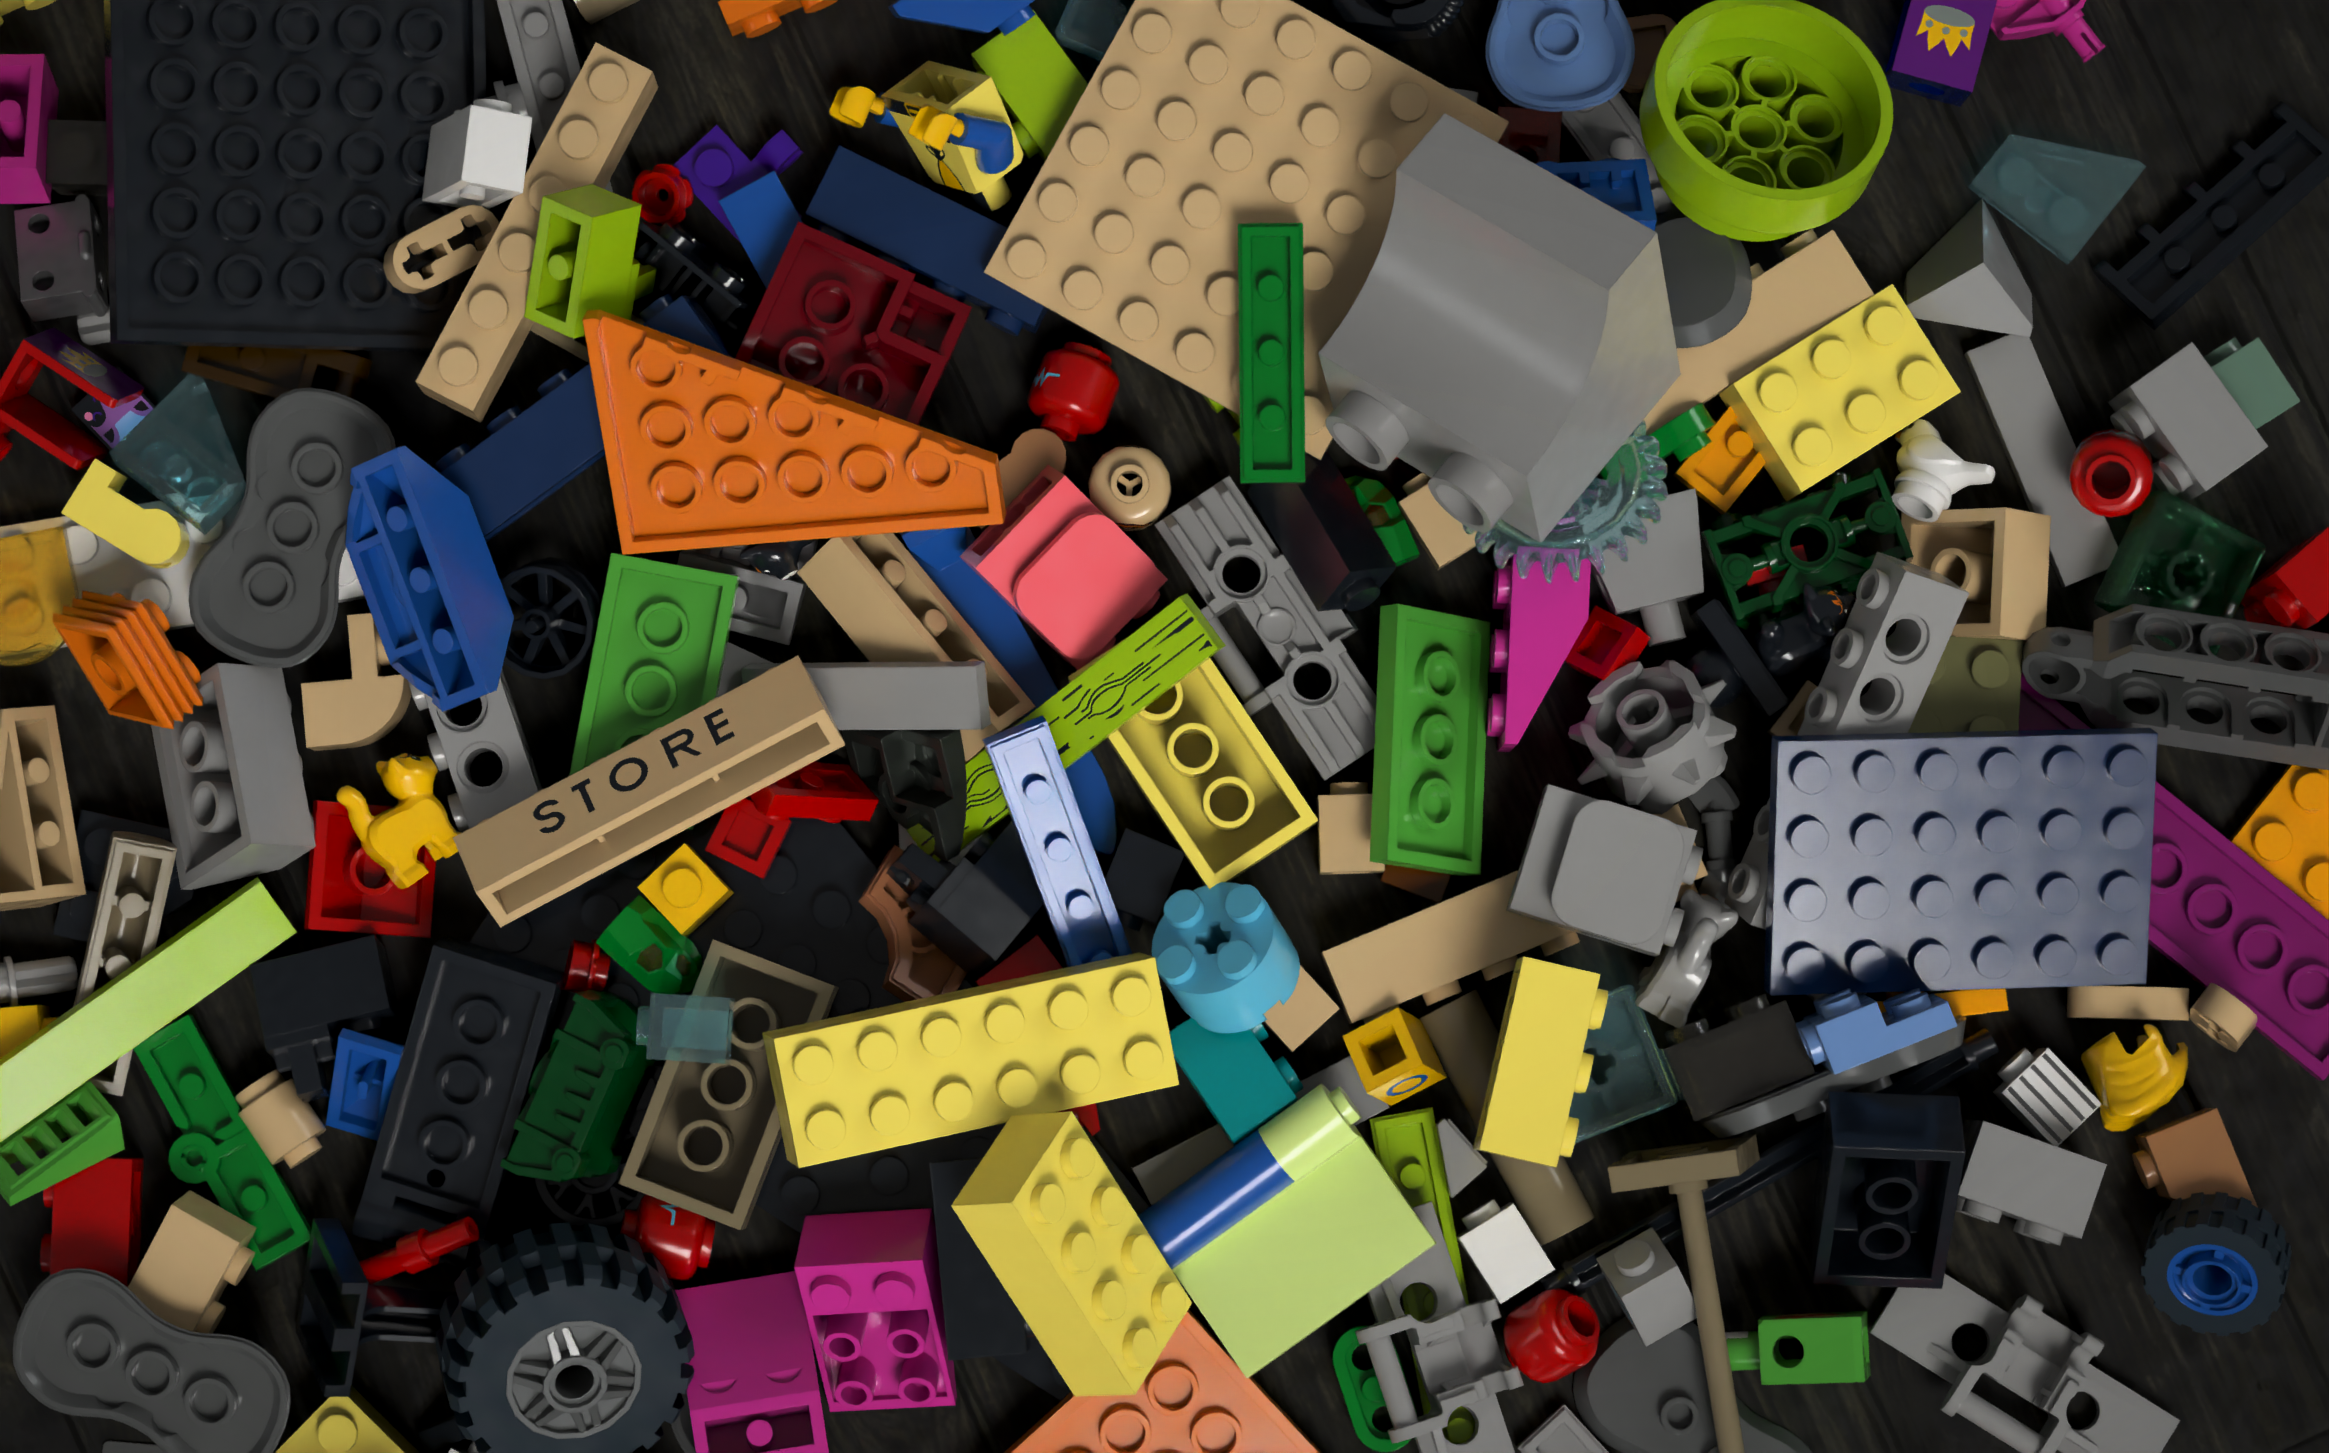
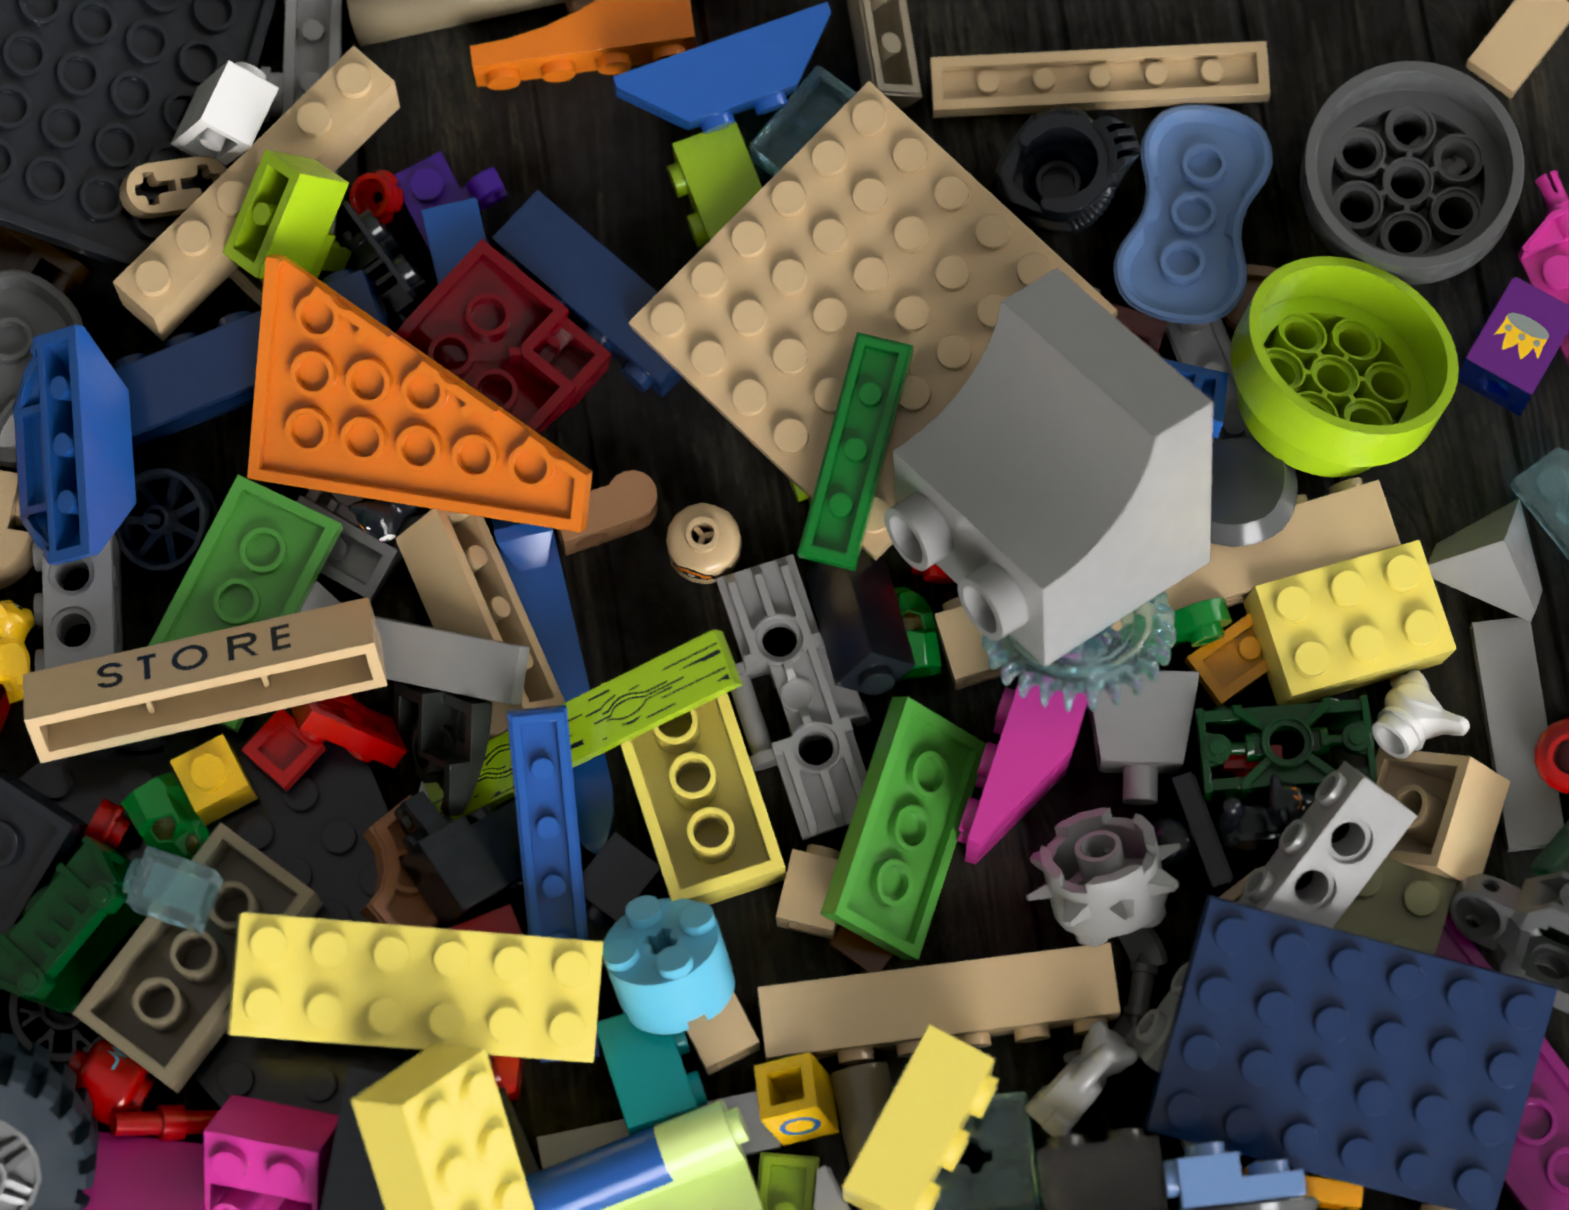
camera: 20 degrees right, 10 degrees down
torso [829,61,1024,213] -> none
coral brick [959,465,1168,670] -> none
red head [1027,342,1120,442] -> none
light grey brick [1506,784,1703,957] -> none
red plate [1565,606,1651,682] -> none
none -> red bar [110,1105,219,1141]

